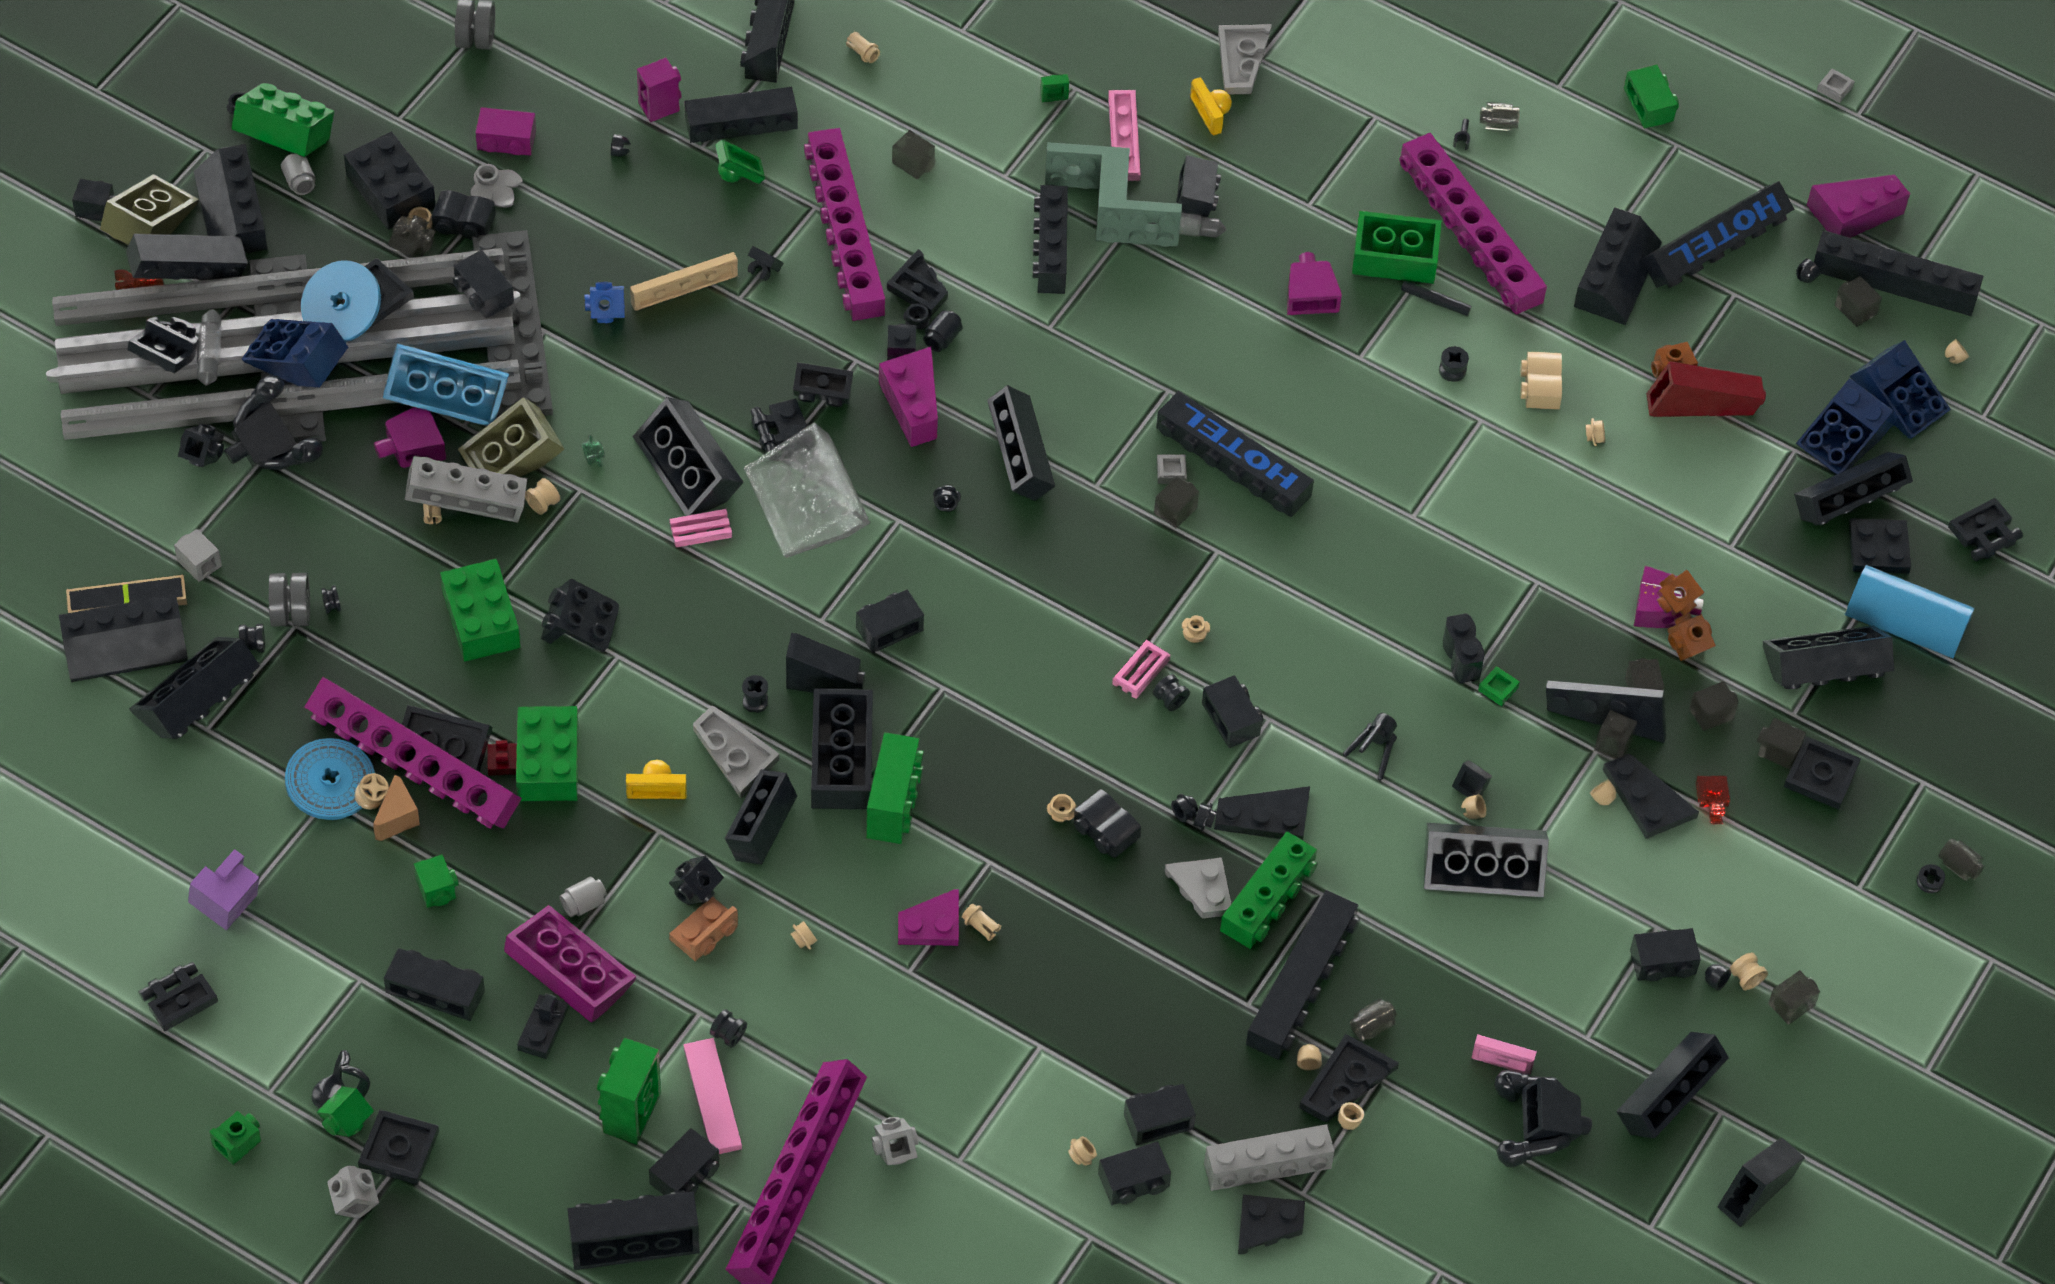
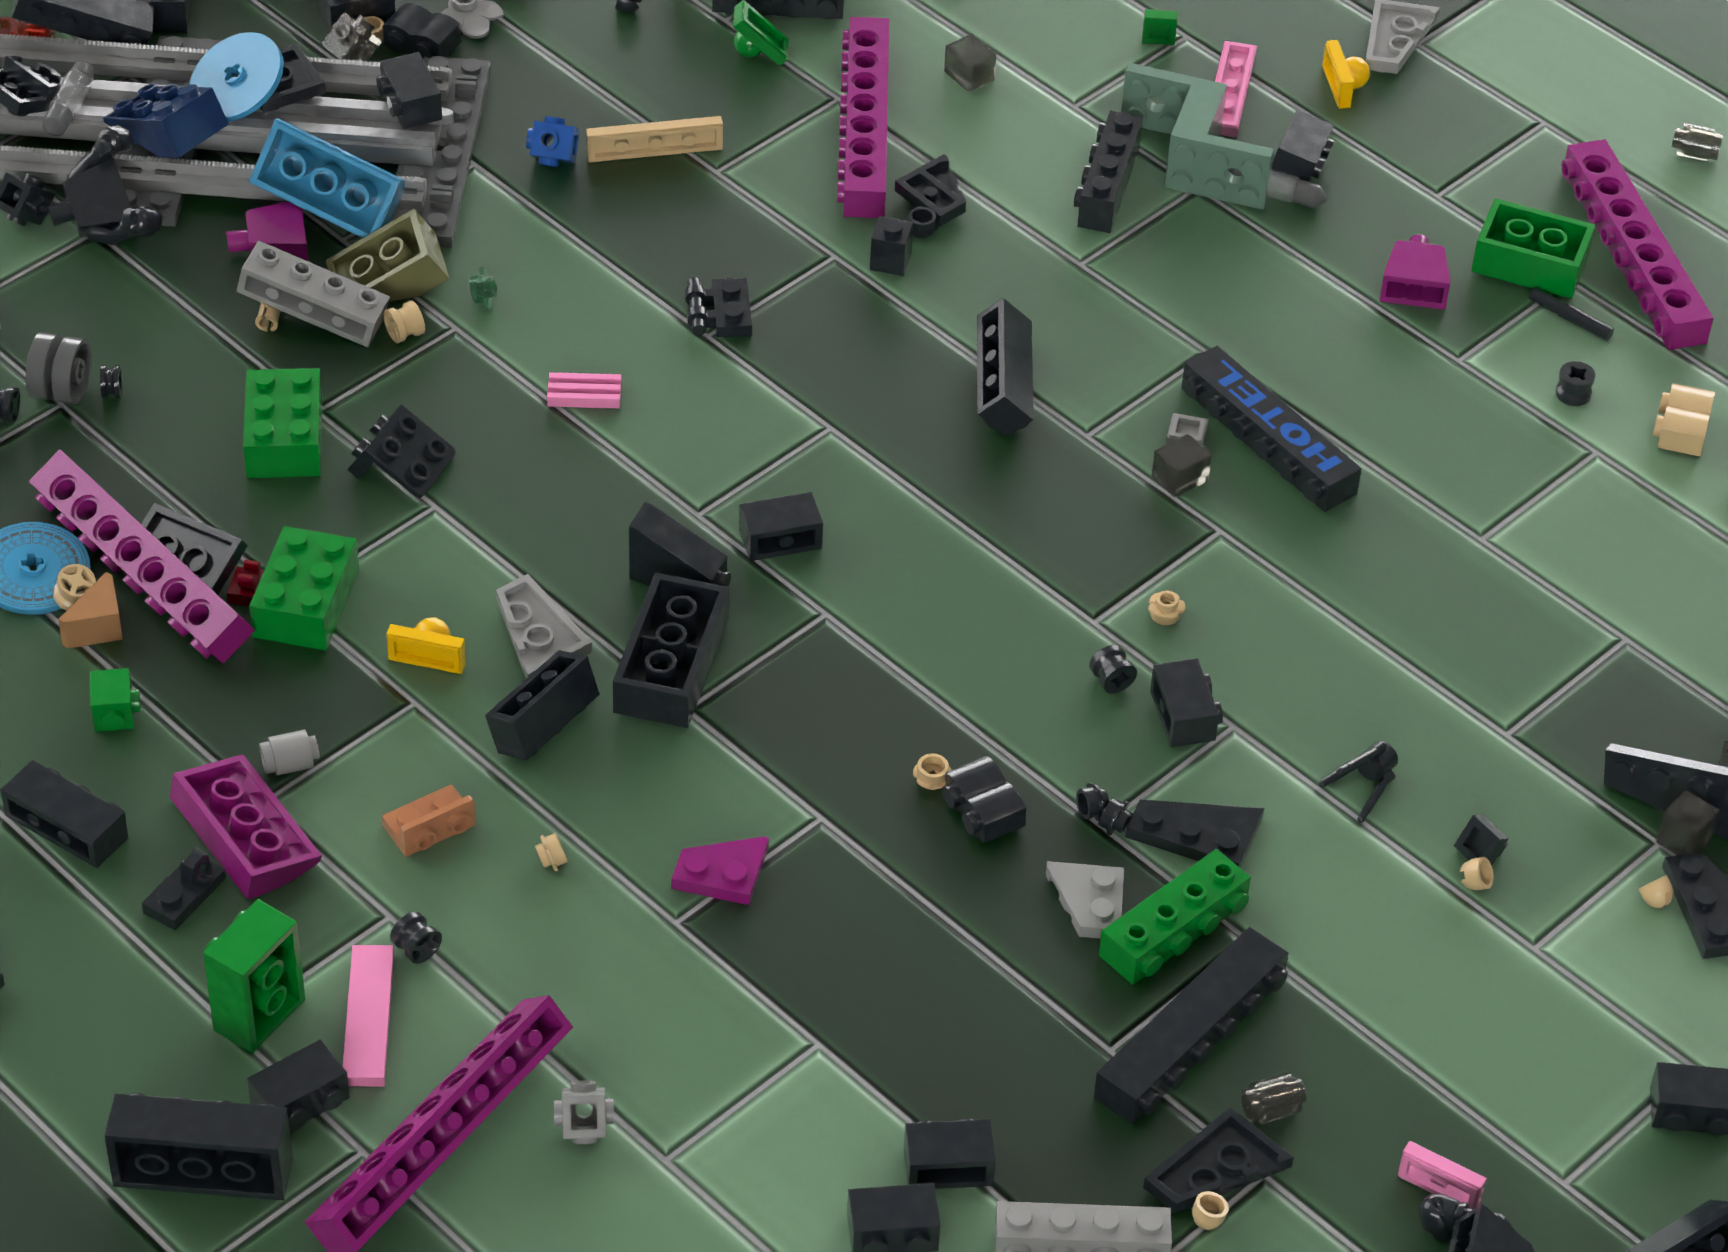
camera: 15 degrees right, 10 degrees down
black slope [632,397,744,516] -> none
black brick [669,855,724,905] -> none
black bush [742,675,768,713] -> none
clear slope [744,422,870,558] -> none
black tile [747,246,784,281] -> none
black brick [793,362,854,407] -> none
green brick [866,732,924,844] -> none
magenta wedge [879,347,938,447] -> none
black brick [923,311,963,352] -> none
black plate [933,485,961,512] -> none
tan pin [962,904,1001,941] -> none
tan plate [1068,1136,1097,1166] -> none
bright pink tile [1112,640,1170,699] -> none
tan hinge [1297,1044,1322,1070] -> none
black slope [1424,822,1549,897] -> none
black brick [1443,613,1485,683] -> none
black hand [1453,119,1470,150] -> none
green plate [1478,666,1520,707] -> none

